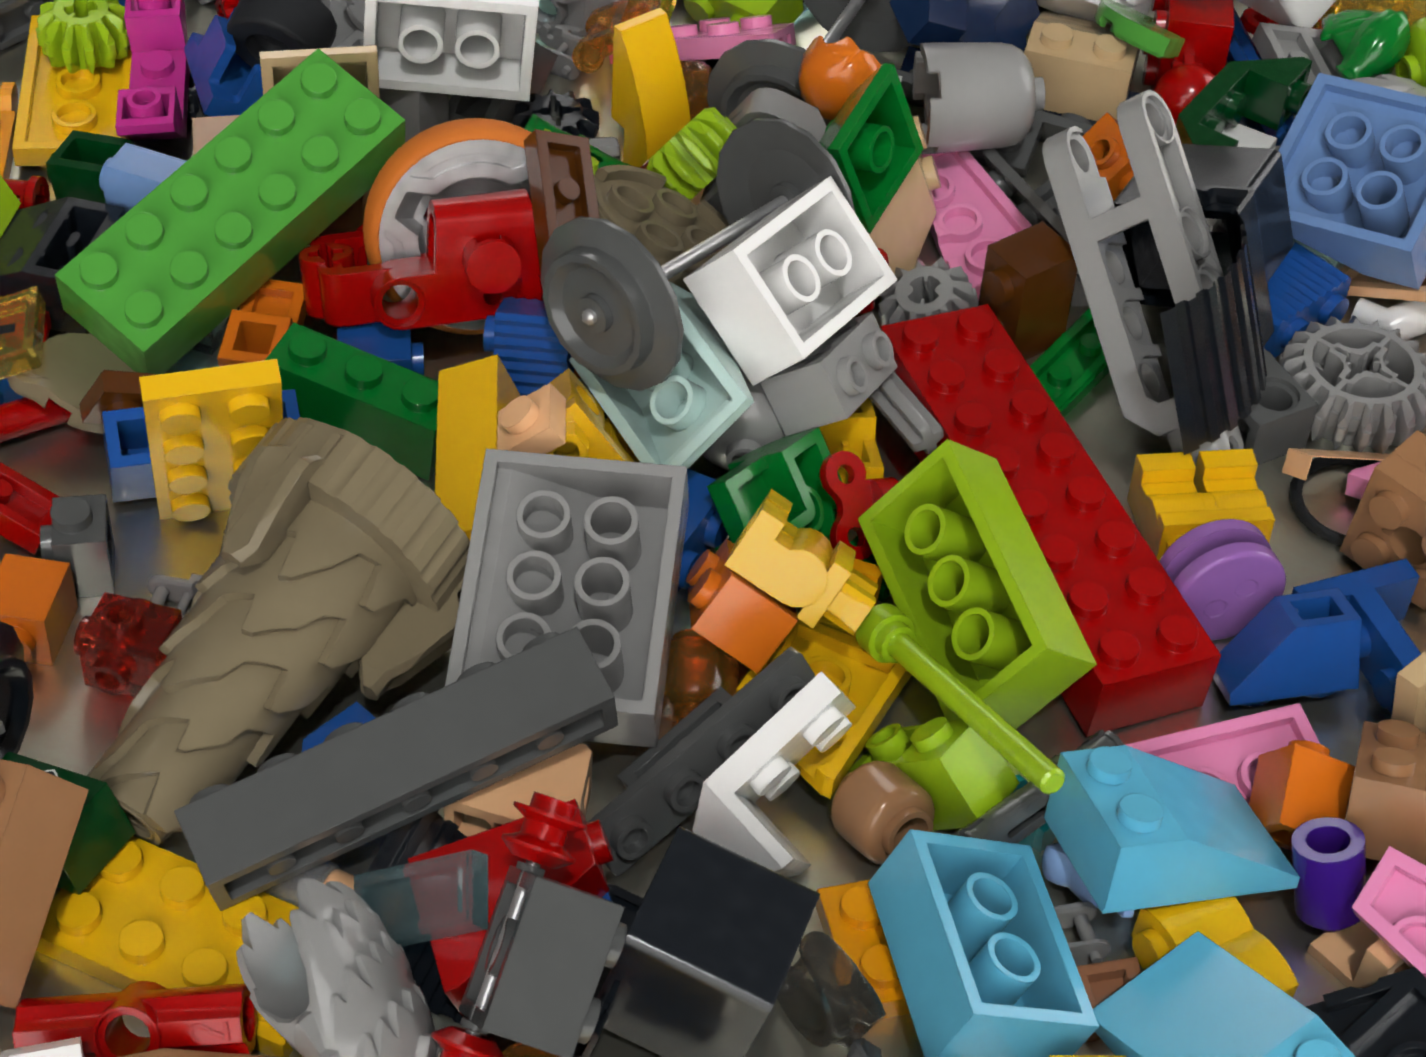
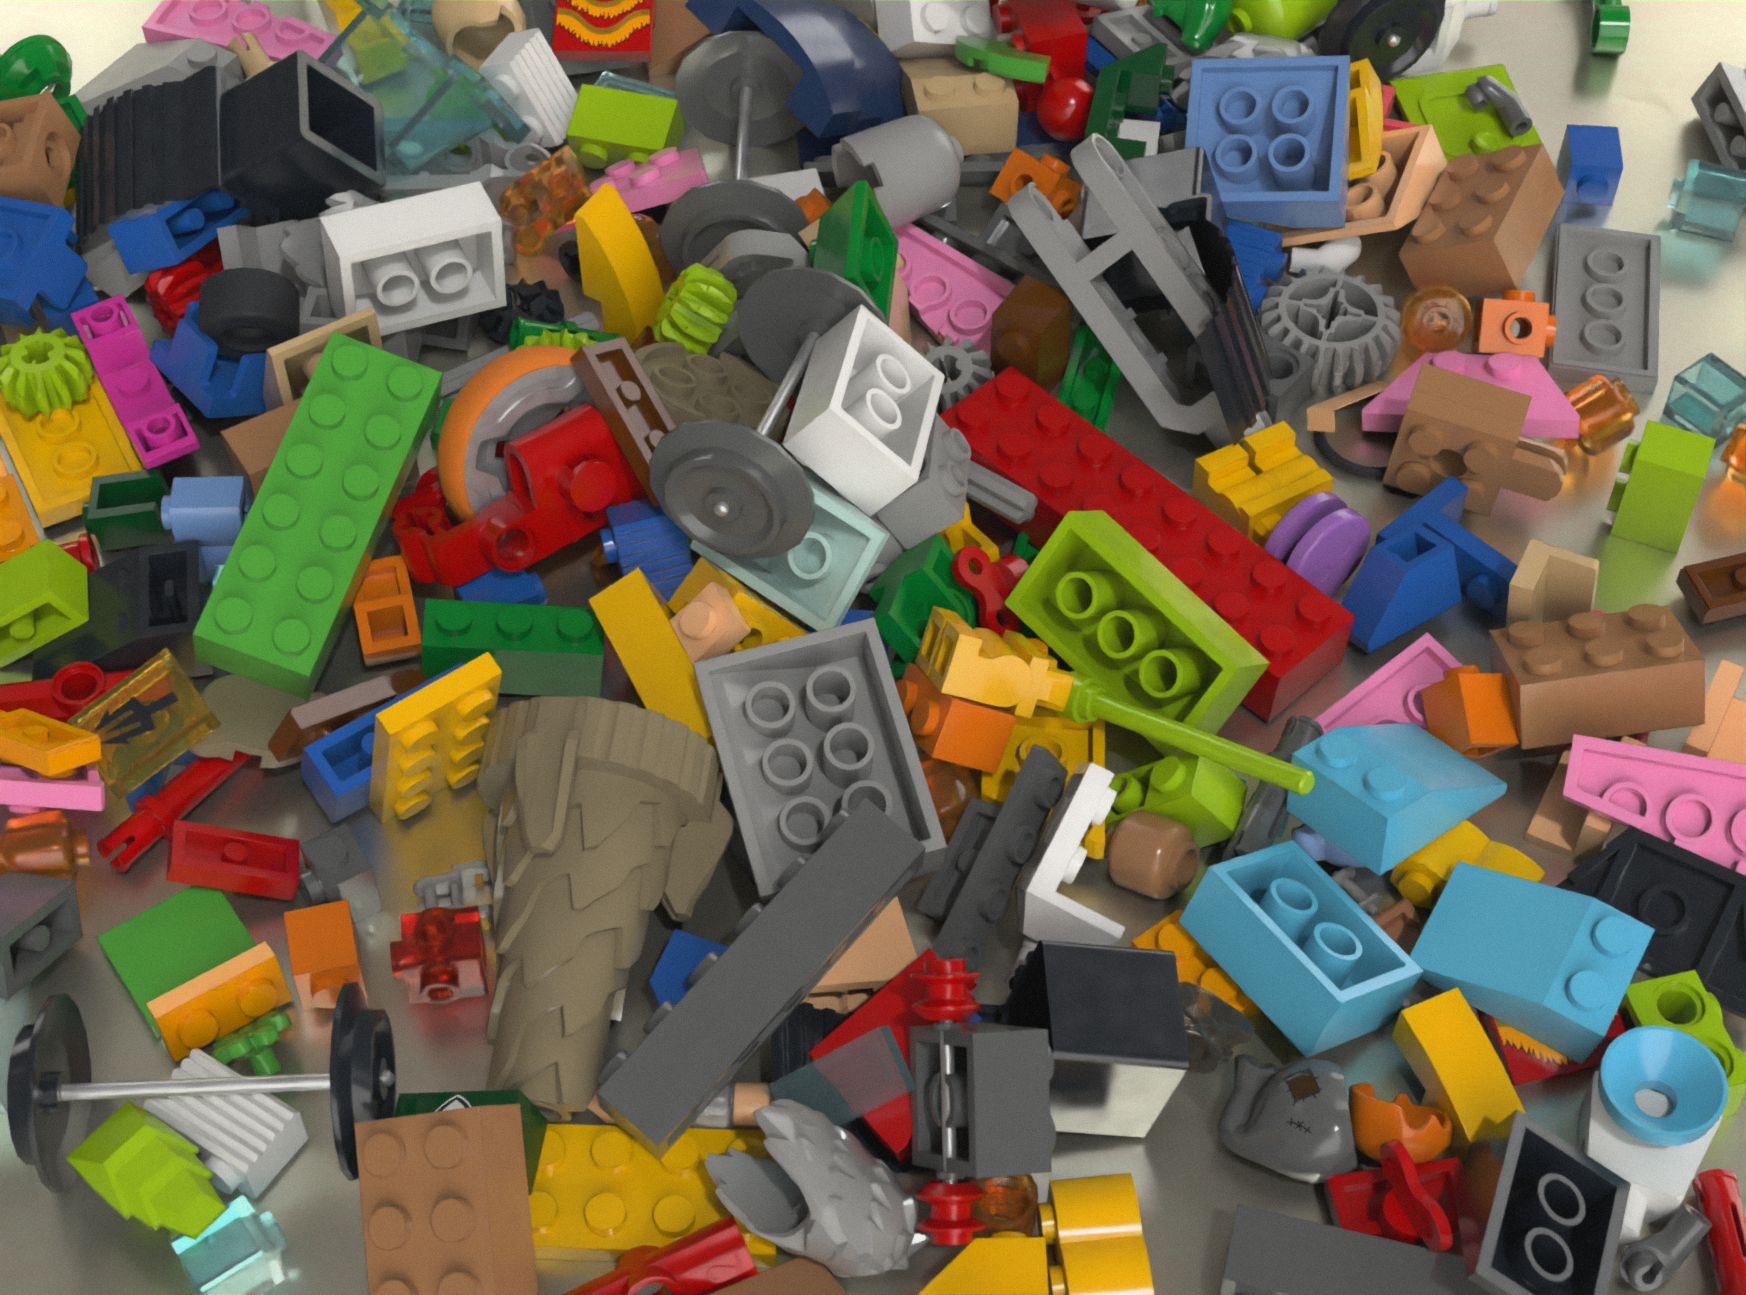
camera: 20 degrees left, 5 degrees up
orange hair [798,36,881,120] -> none
dark purple brick [1291,817,1367,932] -> none

